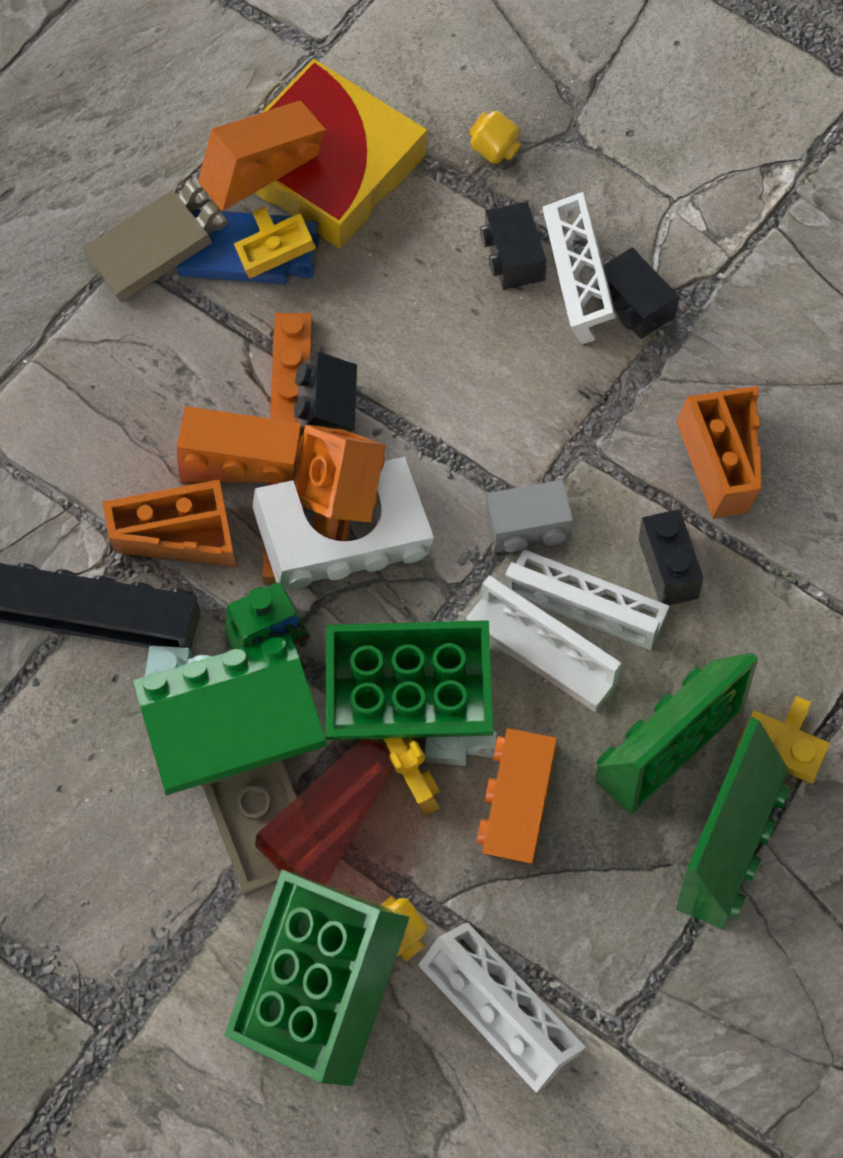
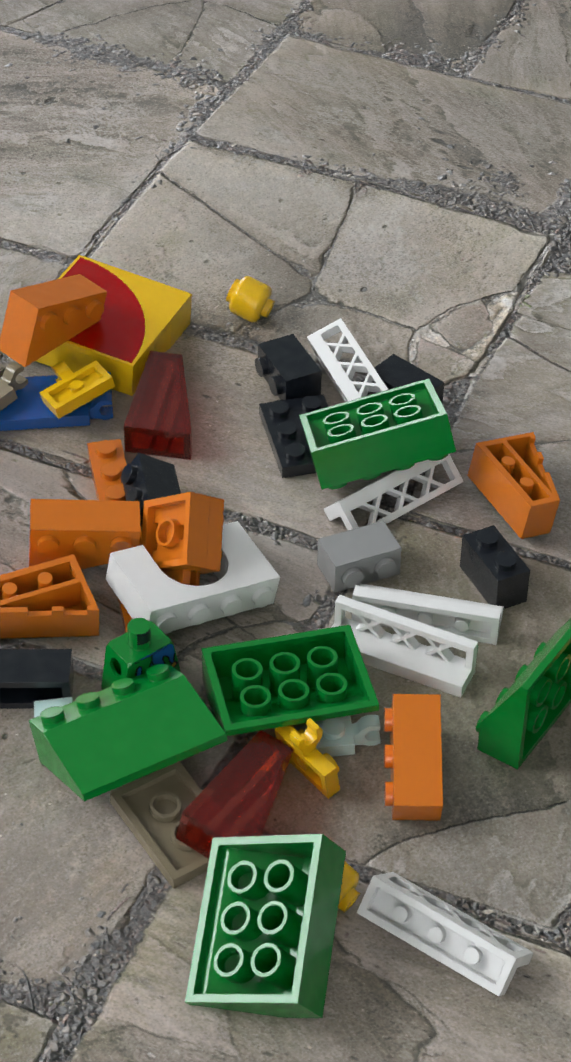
camera: 15 degrees left, 20 degrees down
none -> clear red slope [123,351,192,460]
none -> black plate [259,394,328,478]
none -> green slope [299,378,456,490]
none -> white fence [324,454,464,530]

